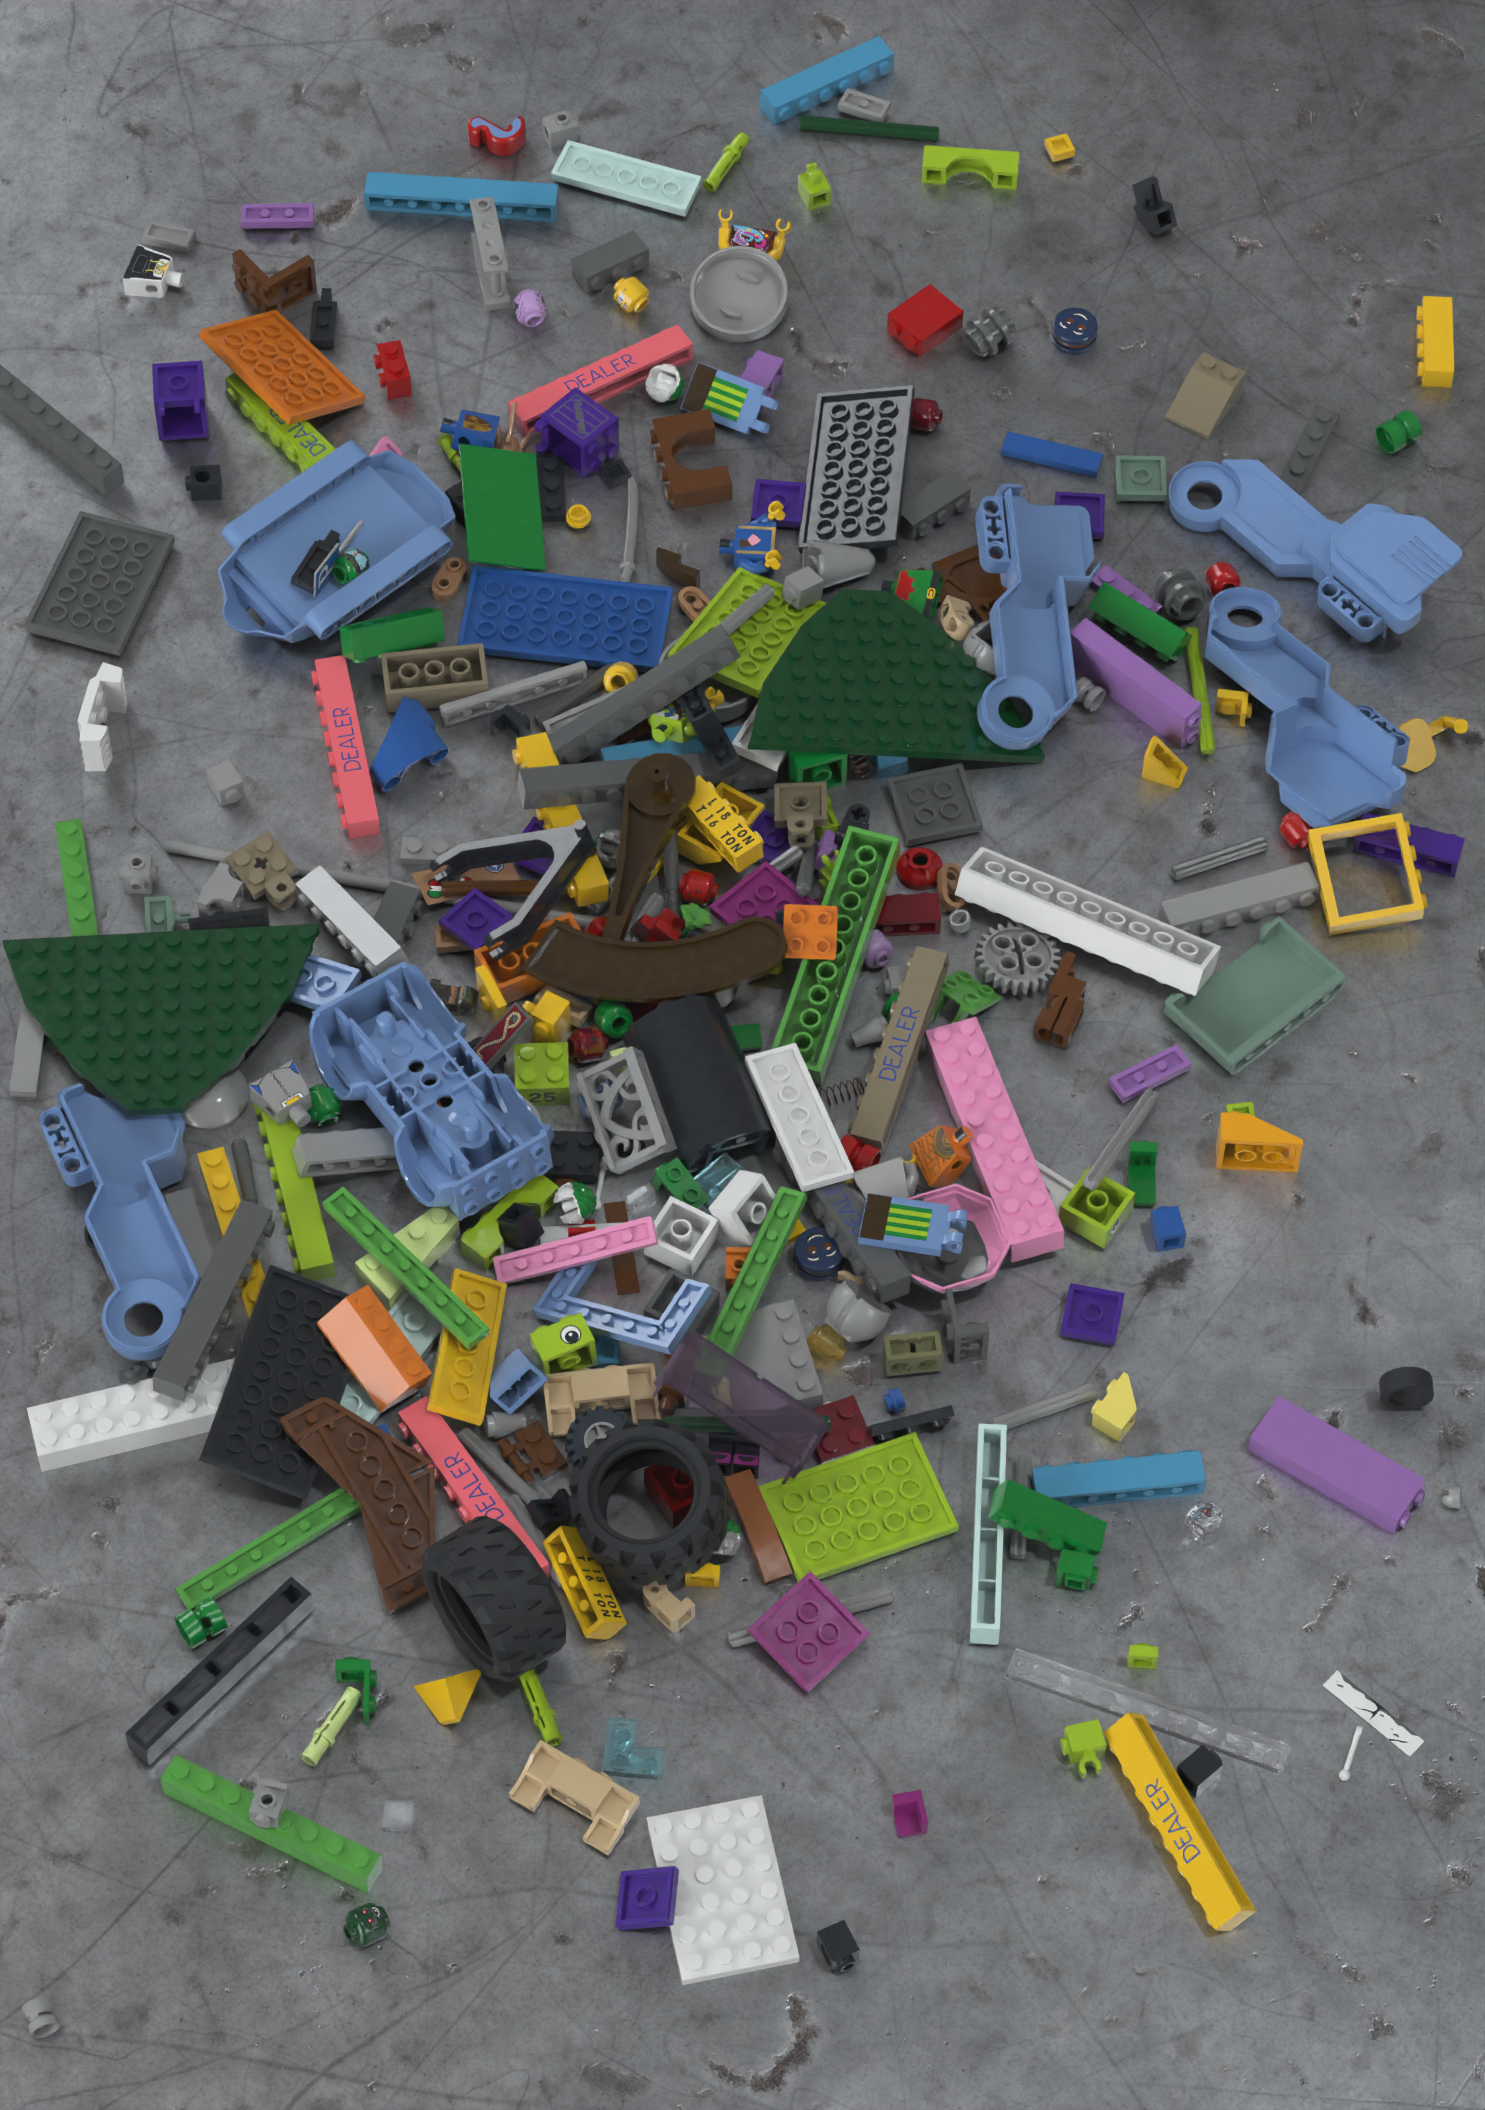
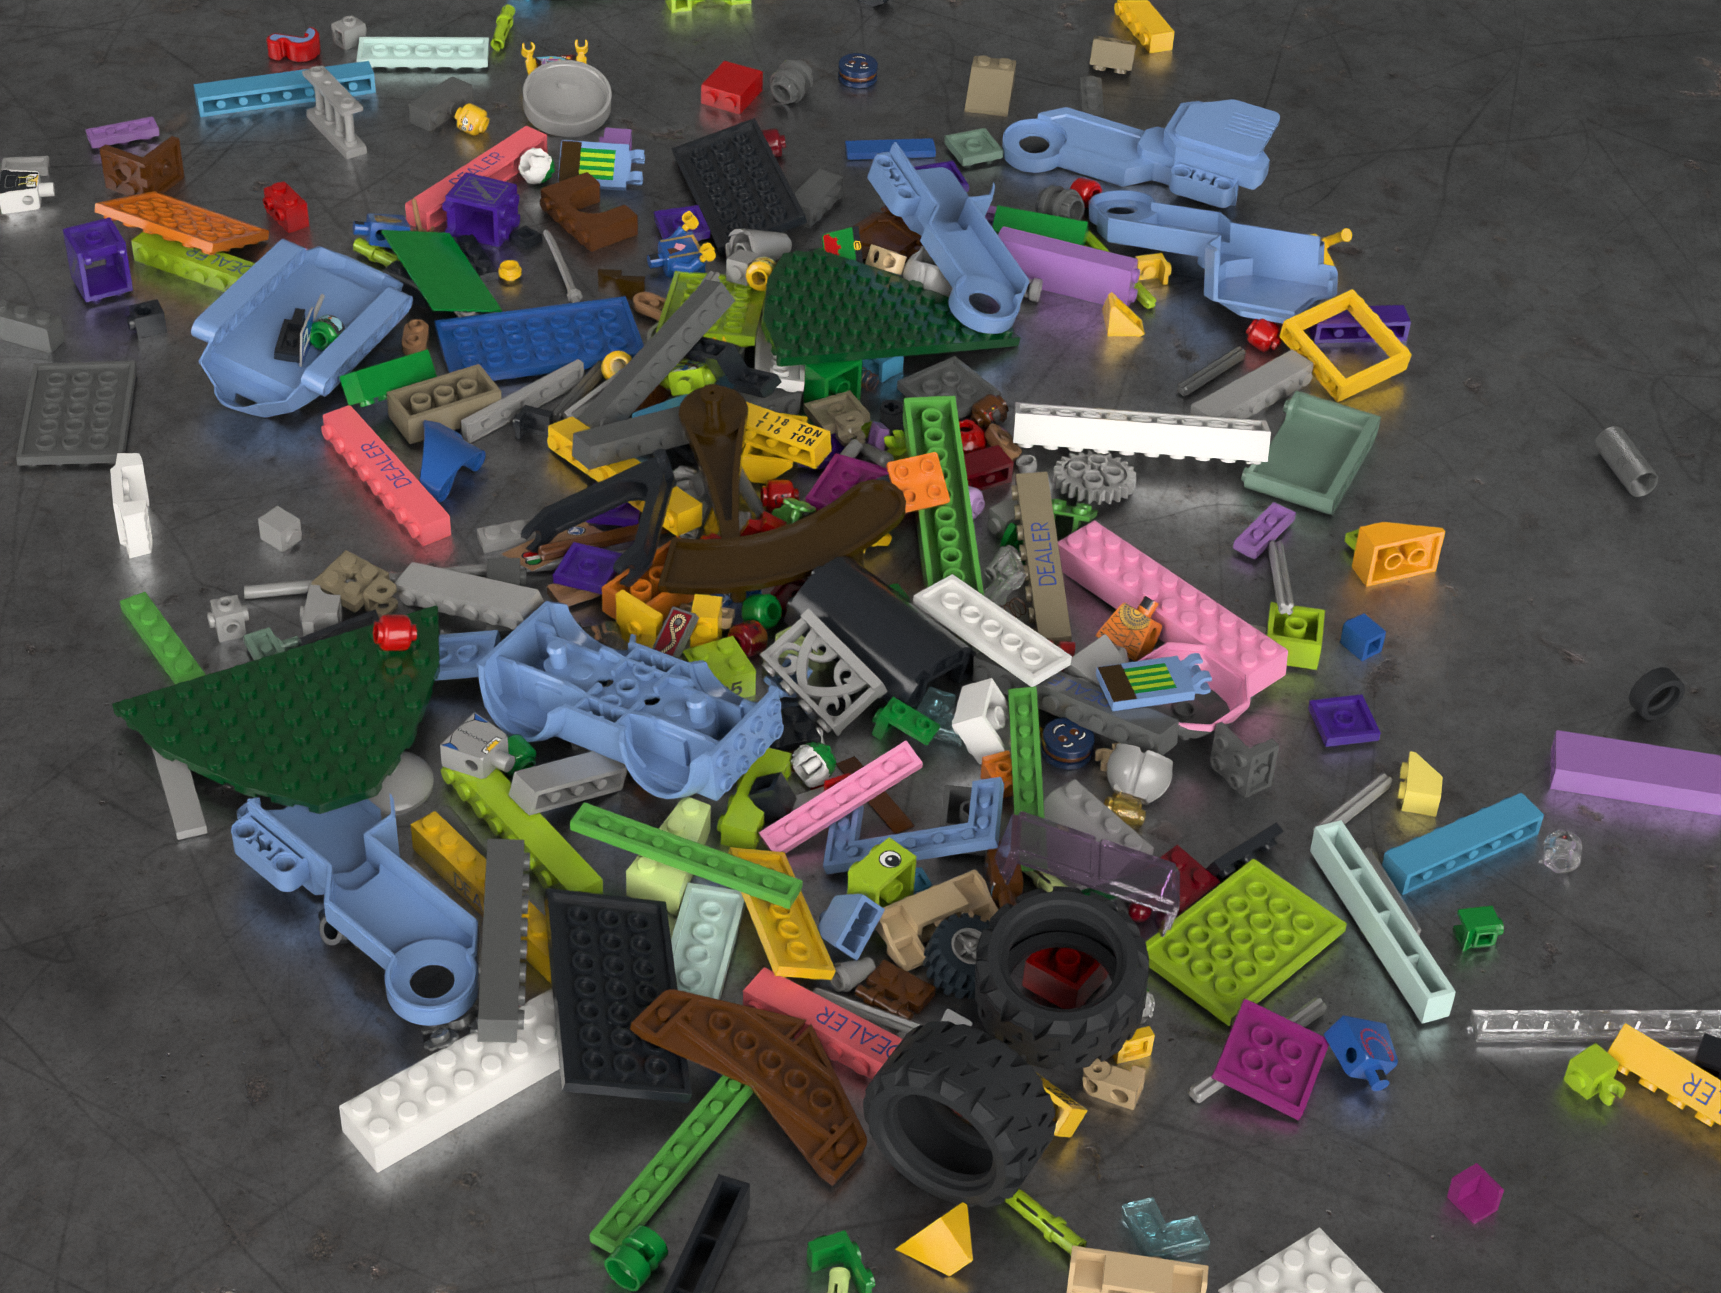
camera: 25 degrees left, 15 degrees down
black hinge [309,288,338,347] -> none
orange slope [317,1285,432,1413] -> none
lavender head [513,289,548,327] -> none
clear plate [626,1183,655,1218] -> none
white brick [644,1196,719,1277] -> none
dark orange slope [725,1469,792,1584] -> none
lime brick [798,162,831,211] -> none
olive brick [883,1330,943,1377] -> none
blue plate [883,1387,906,1414] -> none
green brick [988,1479,1107,1556] -> none
reddish brown plate [1033,951,1087,1048] -> none
lime plate [1127,1643,1158,1670] -> none
green bracket [1128,1140,1157,1206] -> none
green wheel [1375,410,1422,454] -> none
none -> red head [373,614,417,651]
none -> yellow head [746,257,776,291]
none -> reddish brown head [971,394,1009,430]
none -> clear plate [984,548,1026,607]
none -> dark tan slope [1089,35,1136,74]
none -> blue torso [1324,1015,1398,1091]

